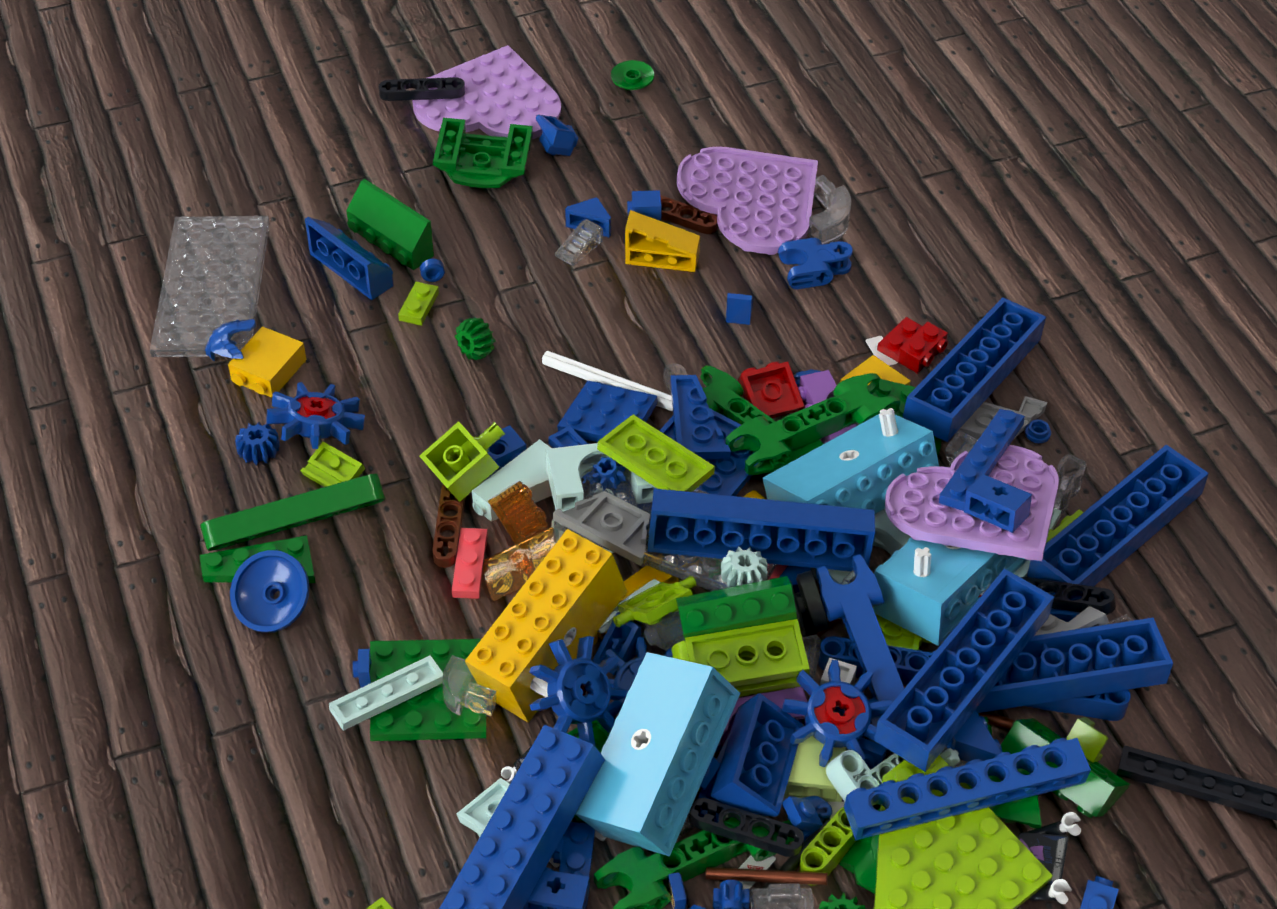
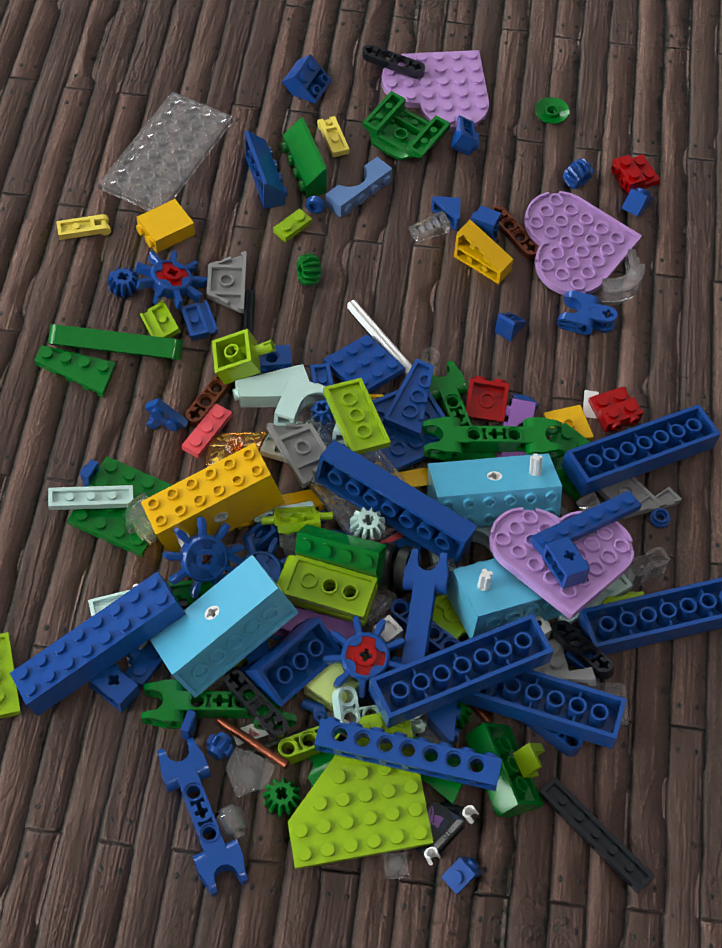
camera: 25 degrees right, 10 degrees up
blue animal [205,319,256,361] -> none
blue dish [230,550,309,633] -> none
clear orange brick [488,481,548,545] -> none
blue bracket [782,796,823,840] -> none
none -> light yellow plate [56,214,111,240]
none -> blue hinge [144,398,188,431]
none -> blue plate [181,300,218,341]
none -> light grey wing [206,251,247,314]
none -> black axle [243,290,255,336]
none -> blue slope [282,54,332,104]
none -> light yellow plate [317,116,350,158]
none -> medium blue arch [325,157,392,218]
none -> blue gear [563,159,594,189]
none -> red plate [611,154,660,194]
none -> blue slope [621,187,654,217]

